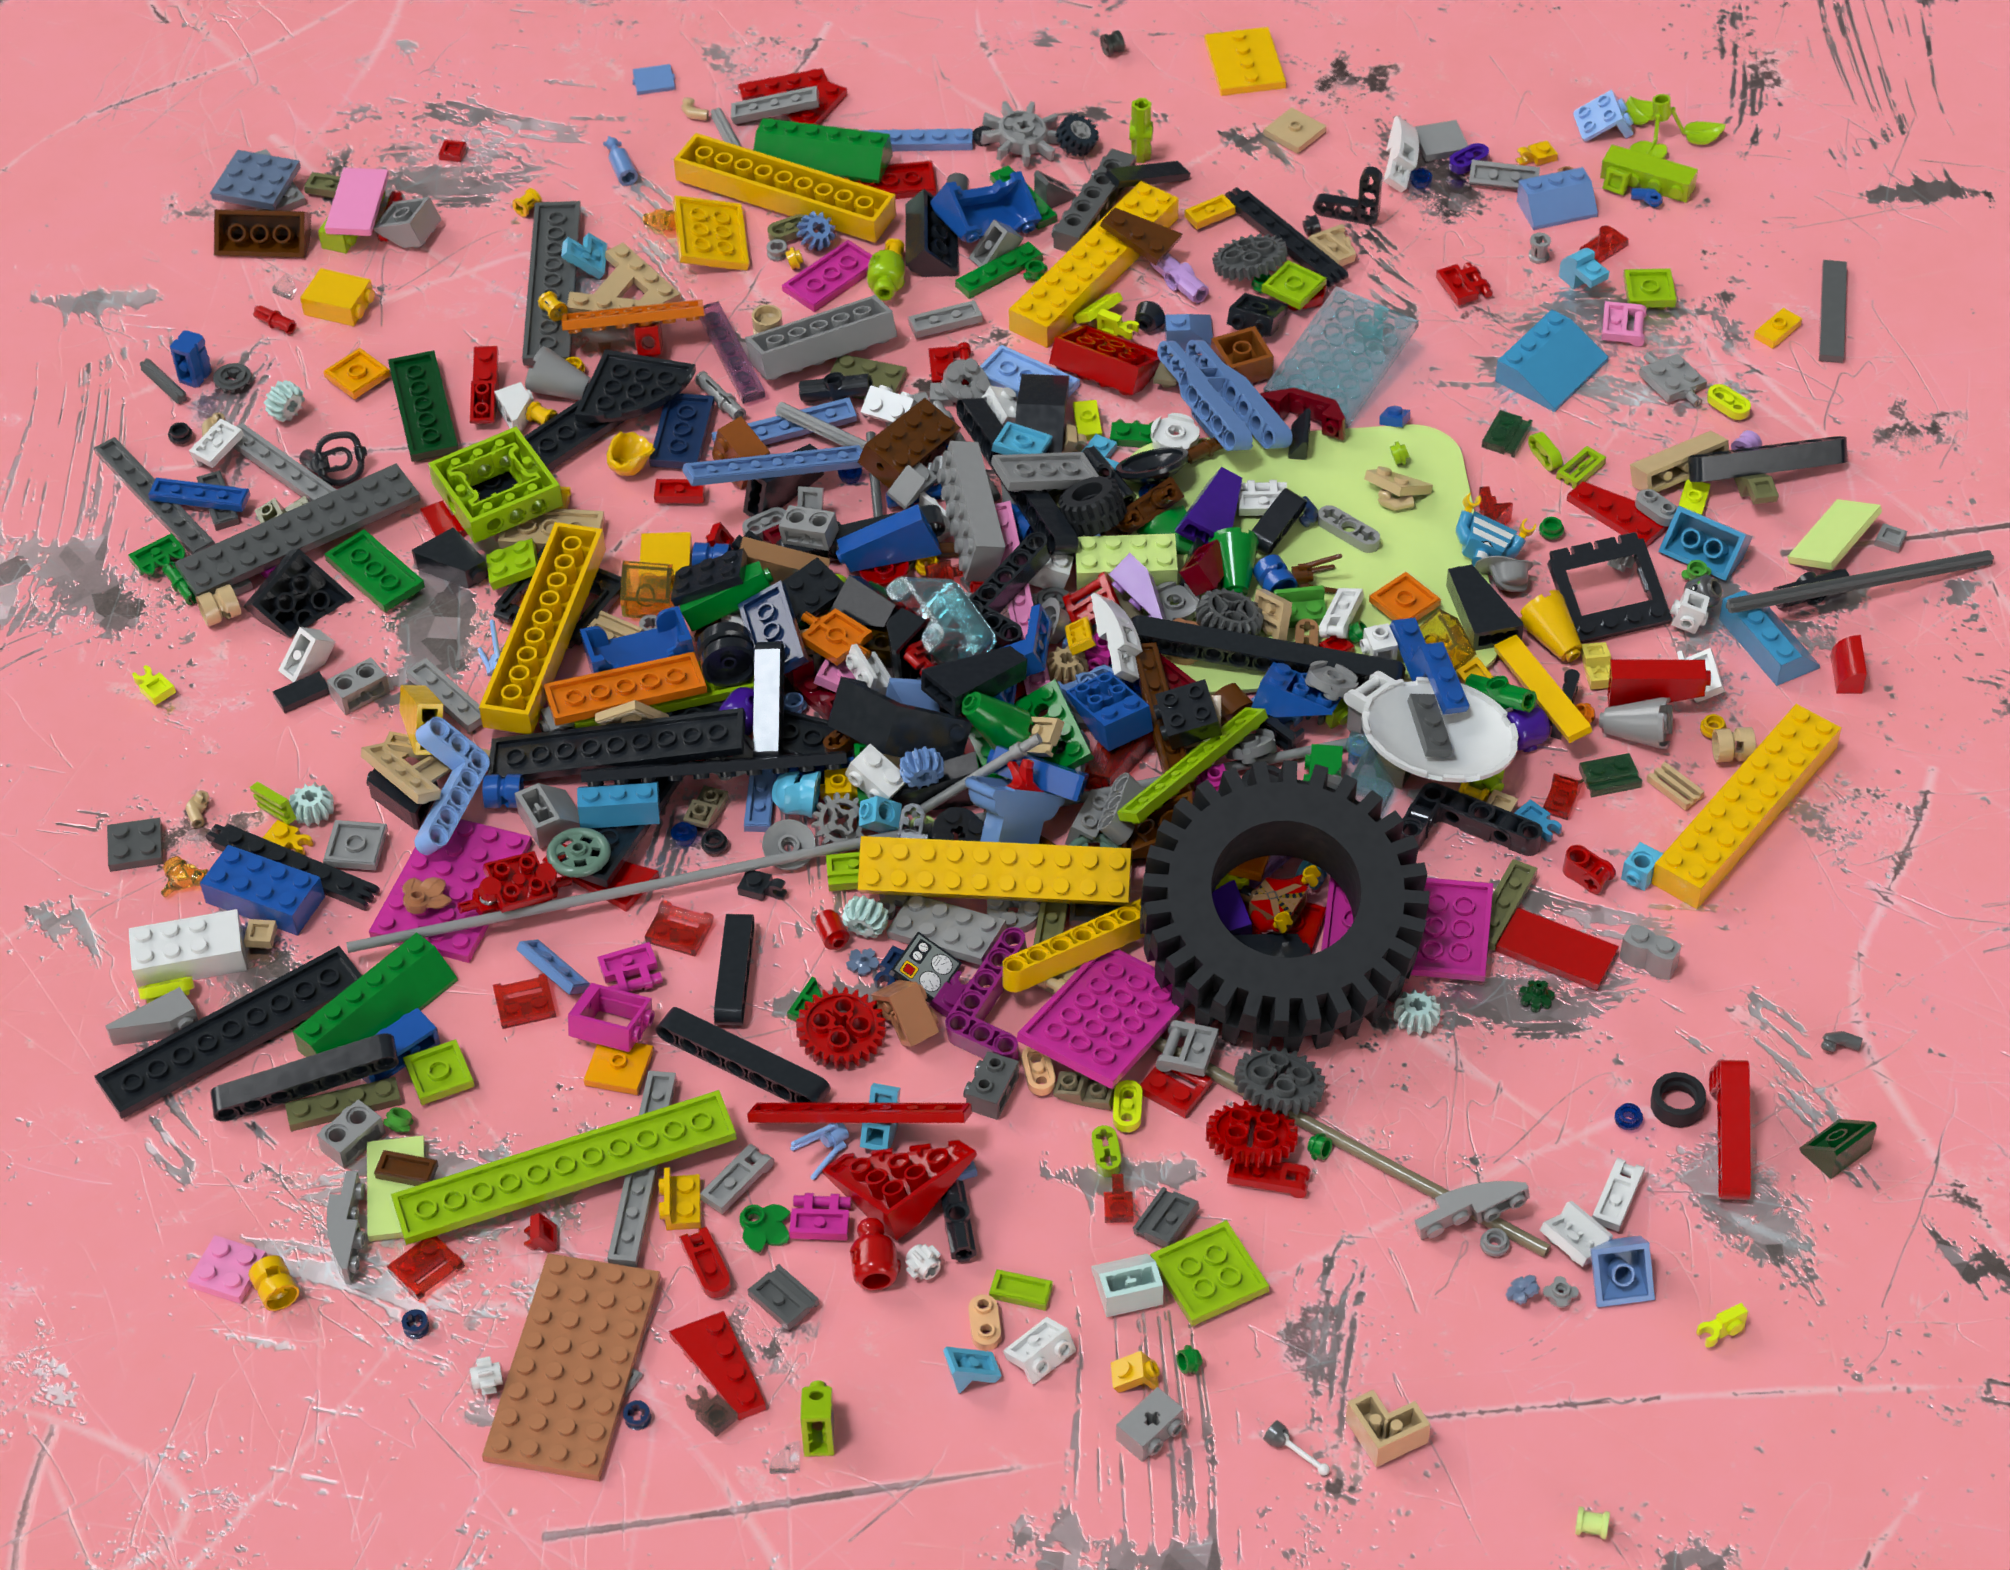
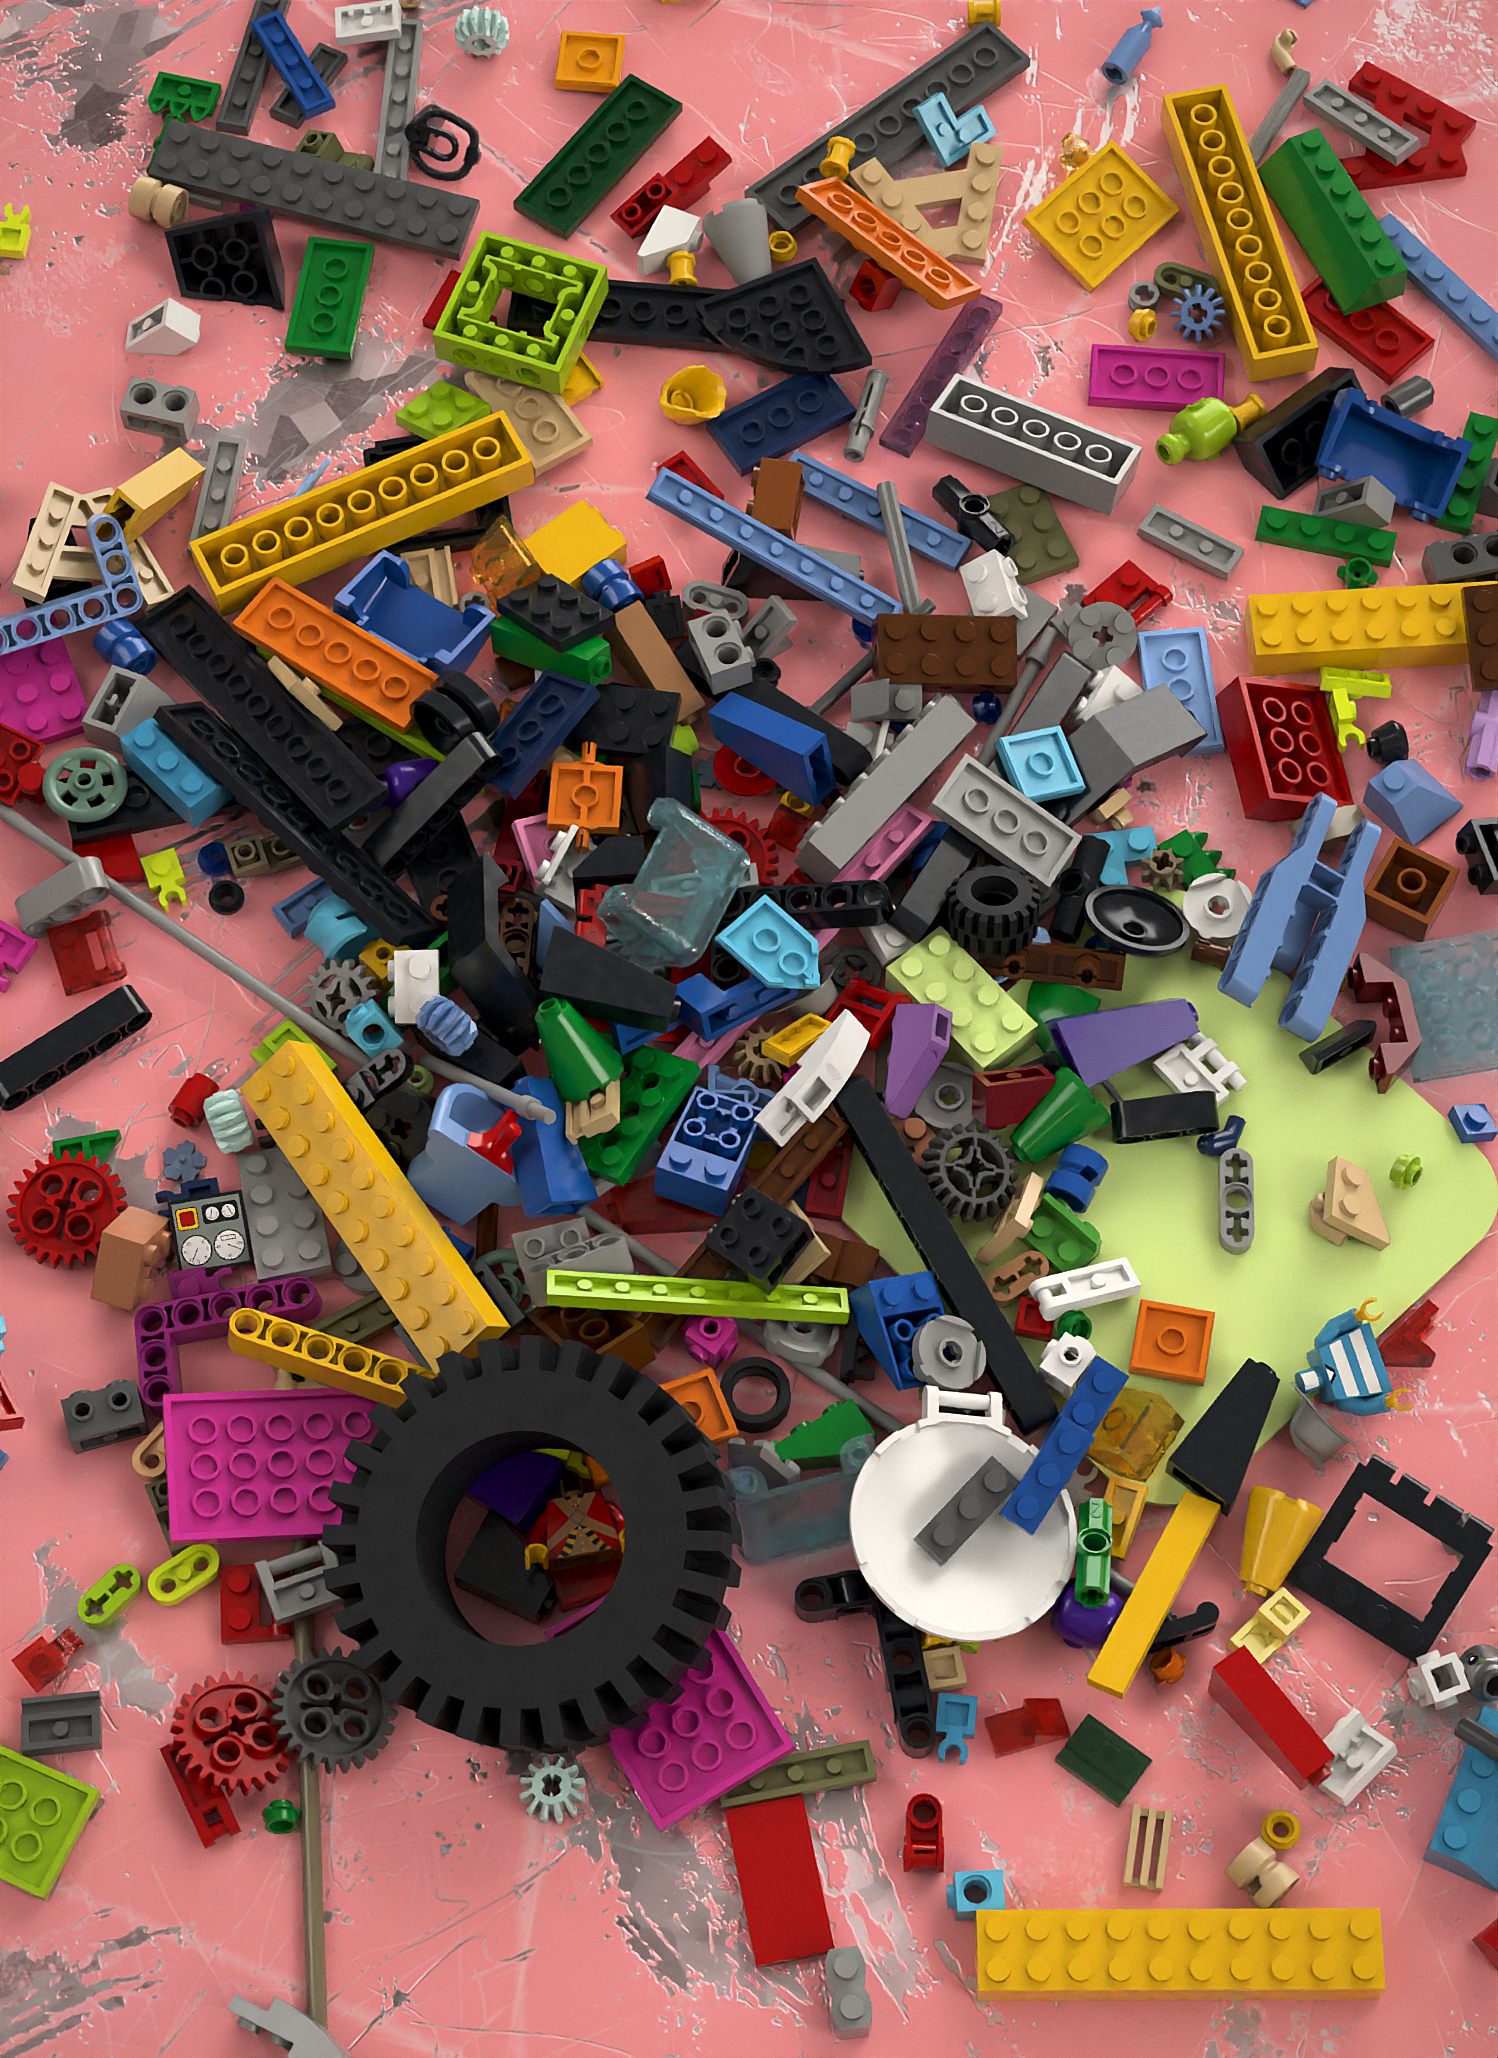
camera: 50 degrees right, 15 degrees up
black tile [272,671,330,714] -> none
black slope [412,527,489,589] -> none
black plate [737,870,787,901] -> none
tan wheel [752,304,783,335] -> none
light grey dish [762,819,816,870] -> none
medium blue plate [784,692,807,713] -> none
neon yellow plate [1073,400,1102,440] -> none
reddish brown plant [1291,554,1342,594] -> none
dark green plant [1518,980,1555,1012] -> none
green plate [1539,517,1564,540] -> none
light grey cone [1599,697,1673,749] -> none
none -> light grey beam [15,856,110,938]
none -> neon yellow plate [140,848,188,913]
none -> medium azure tile [715,894,820,989]
none -> dark tan gear [1141,848,1184,893]

